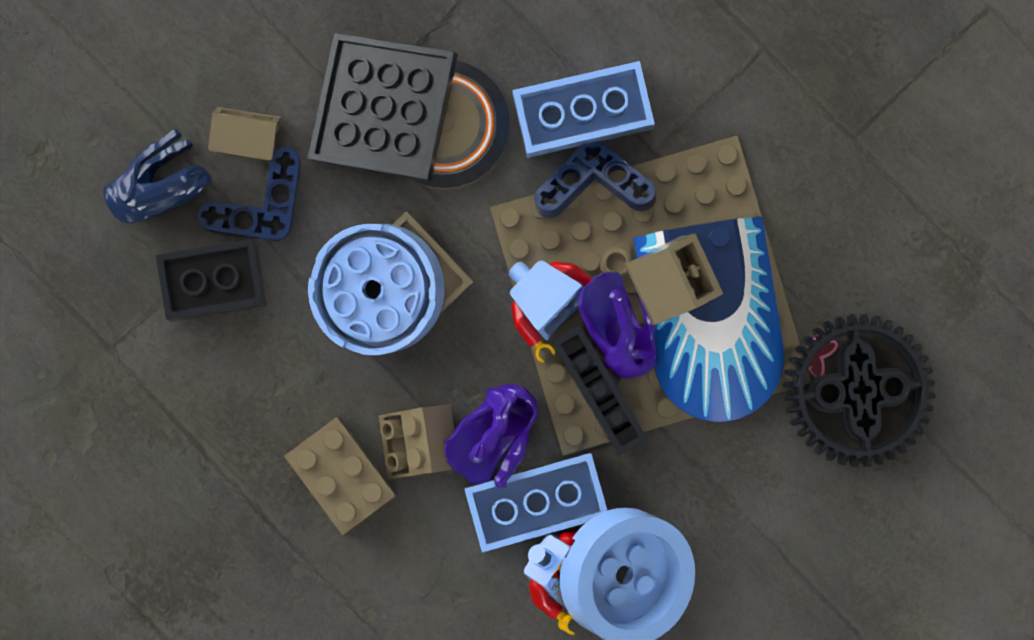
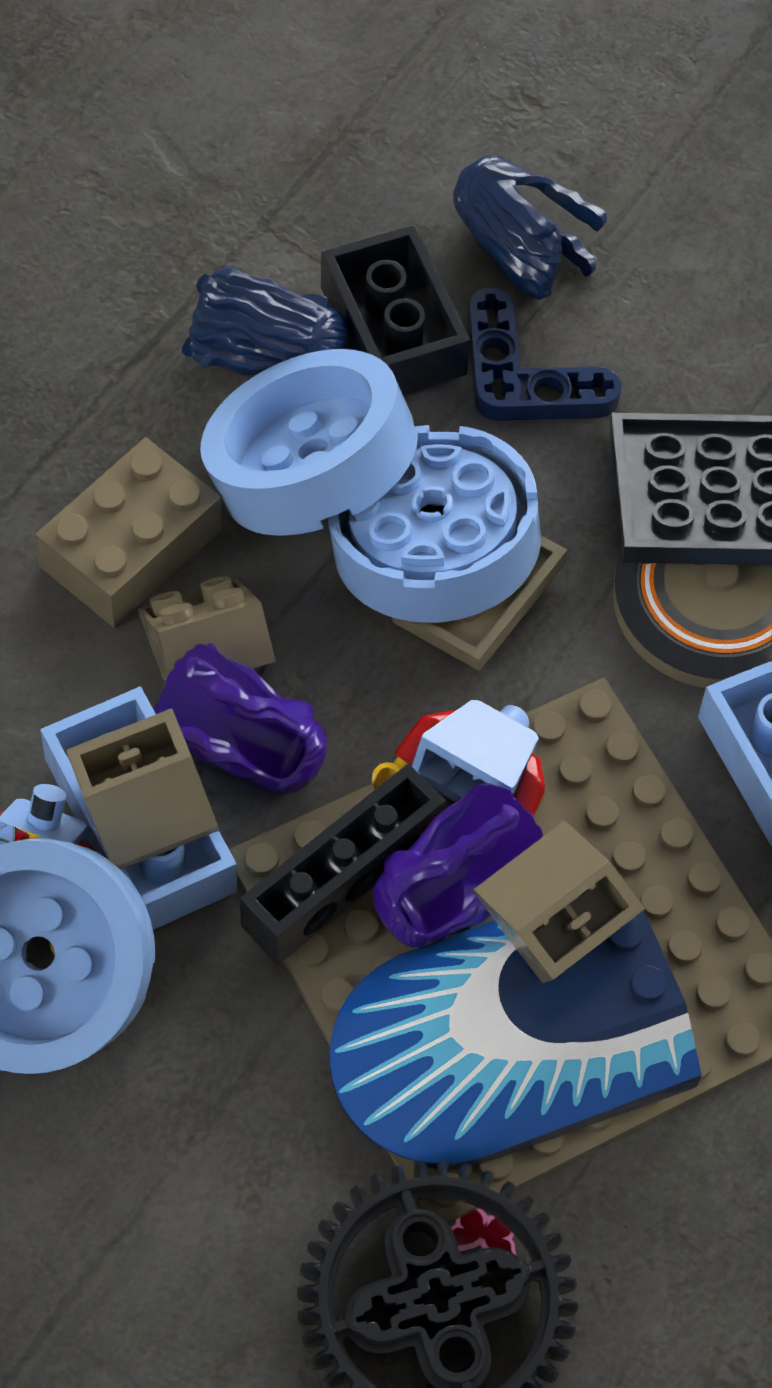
camera: 75 degrees right, 25 degrees down
dark tan panel [208,107,281,160] -> none
dark blue beam [534,141,656,218] -> none
none -> dark tan slope [66,708,219,870]
none -> dark blue hair [182,266,349,375]
none -> light blue brick [200,349,418,536]

